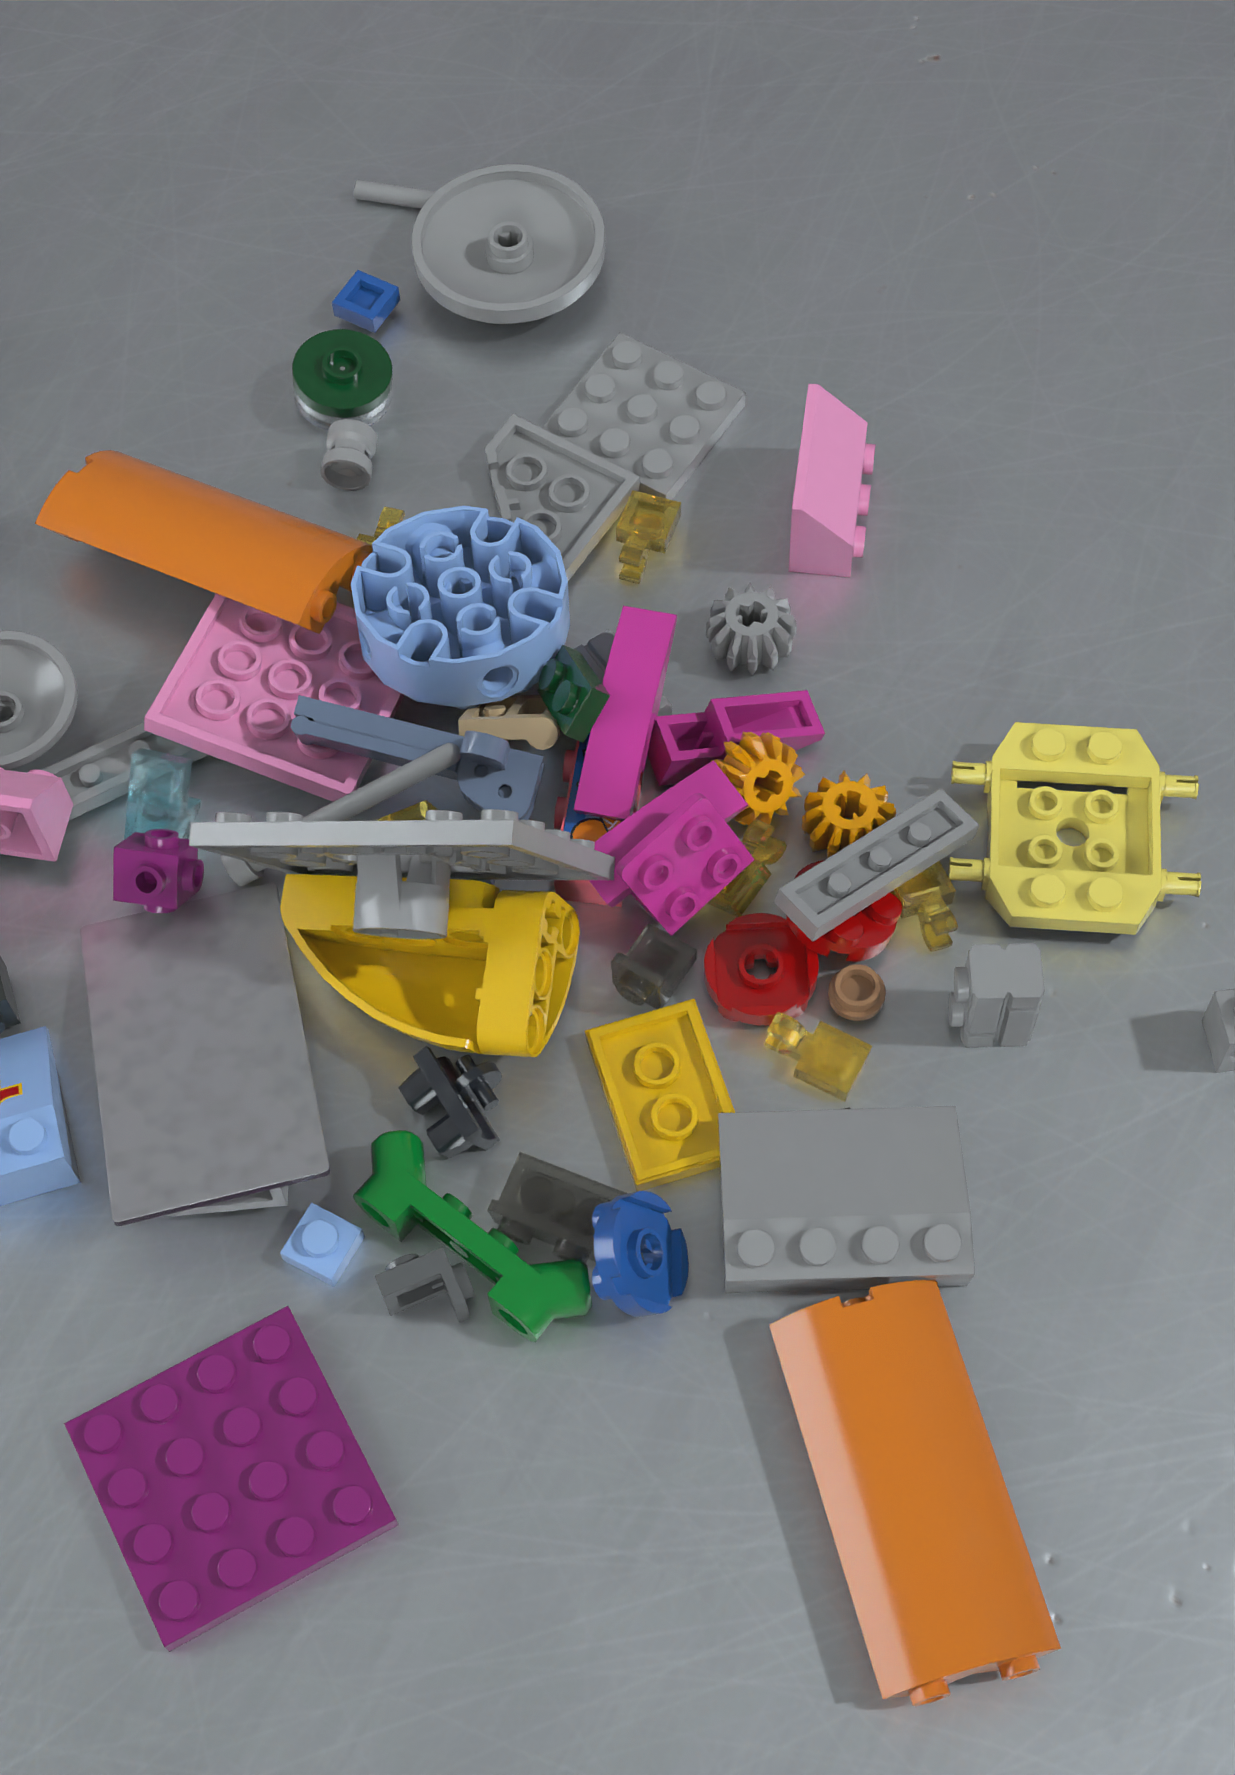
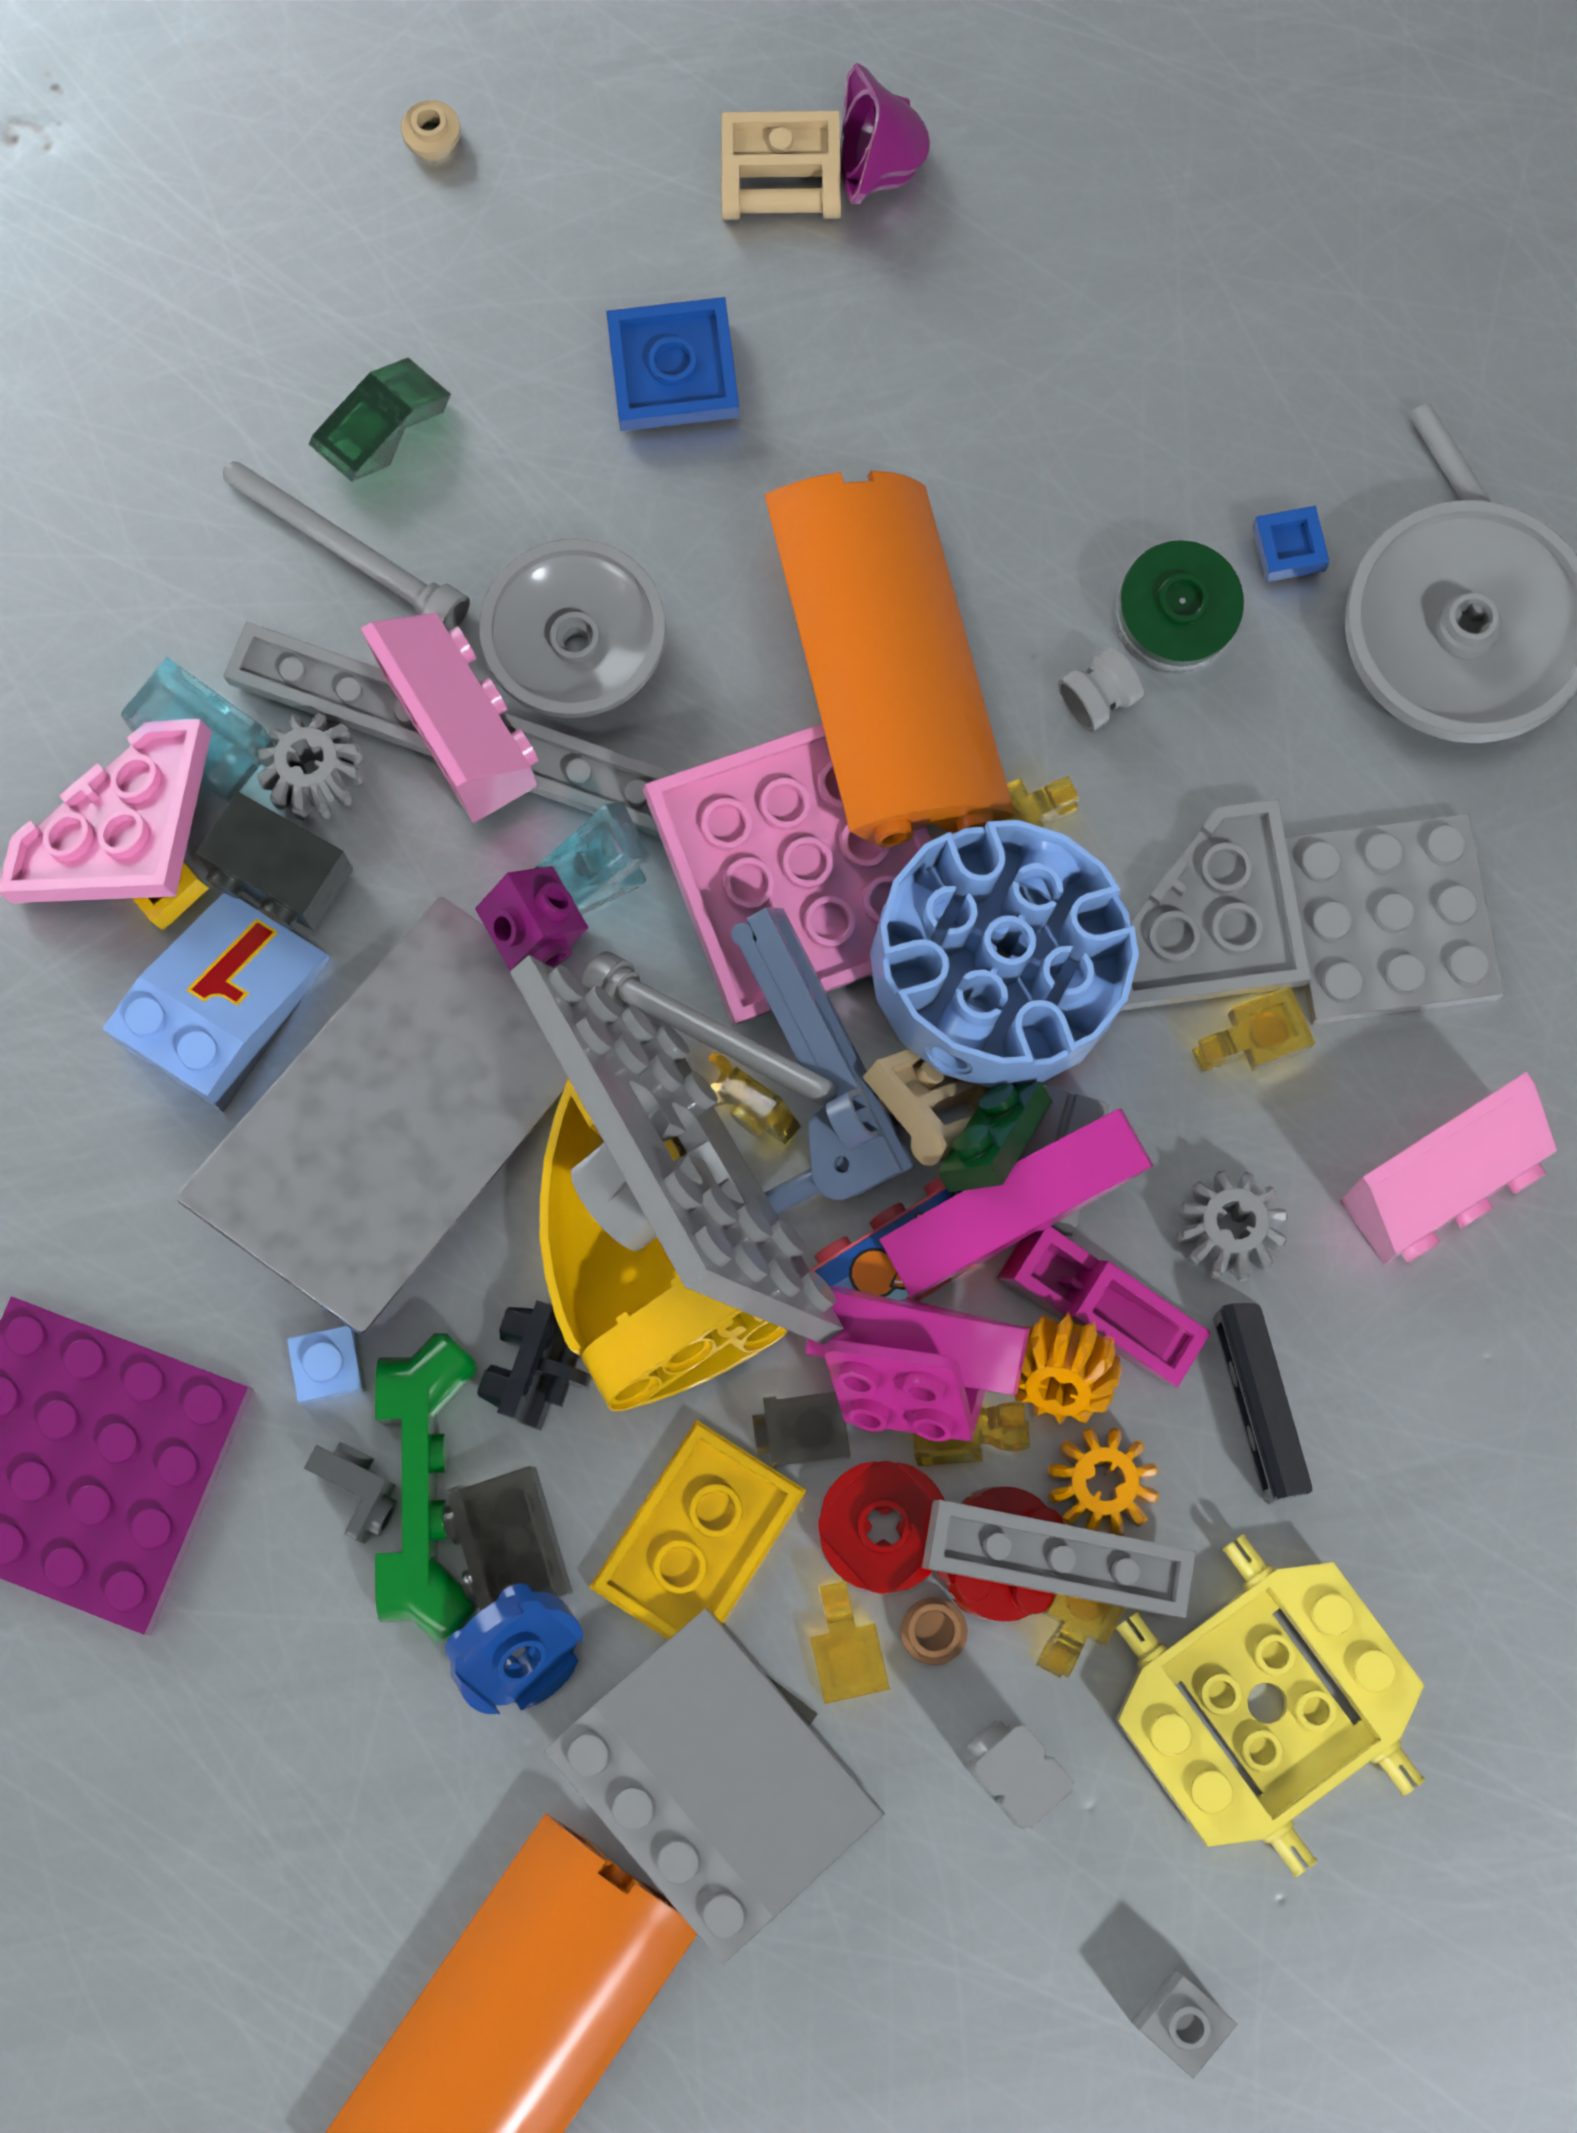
camera: 50 degrees right, 15 degrees up
none -> black slope [1213,1303,1312,1504]

